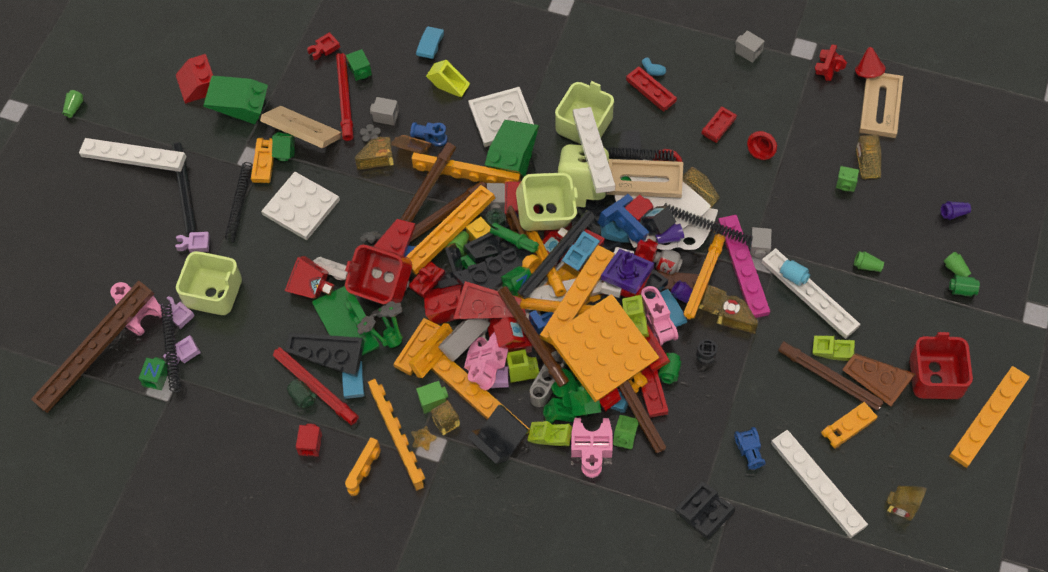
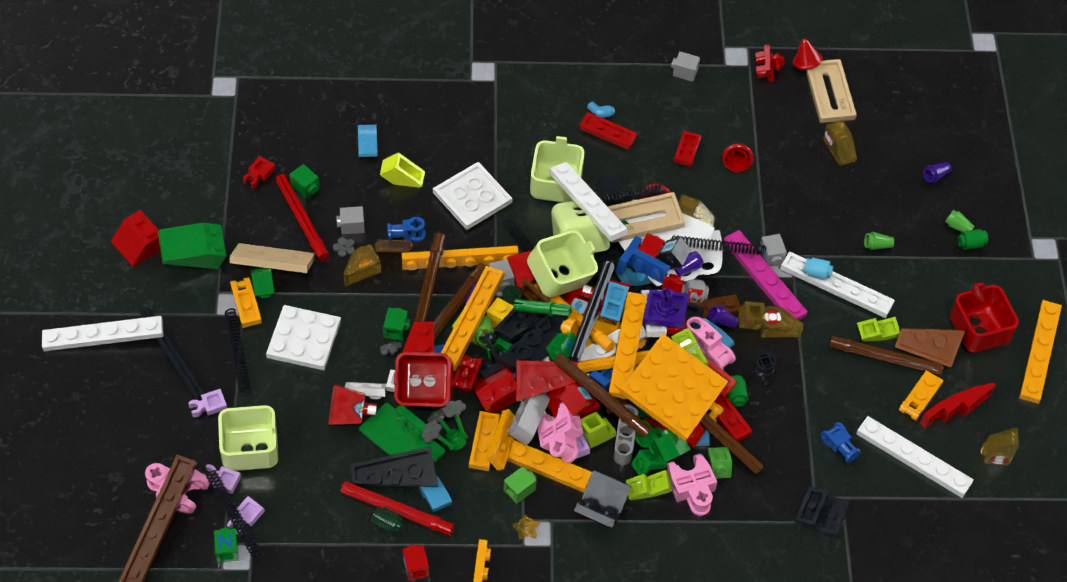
camera: 25 degrees left, 5 degrees down
bright green cone [62,90,84,118] -> none
light orange plate [368,379,425,491] -> none
clear yellow brick [431,400,460,435] -> none
green slope [485,119,539,178] -> none
light orange axle [683,234,725,320] -> none
bright green bracket [836,166,859,192] -> none
none -> green brick [383,307,411,341]
none -> red slope [920,383,996,429]

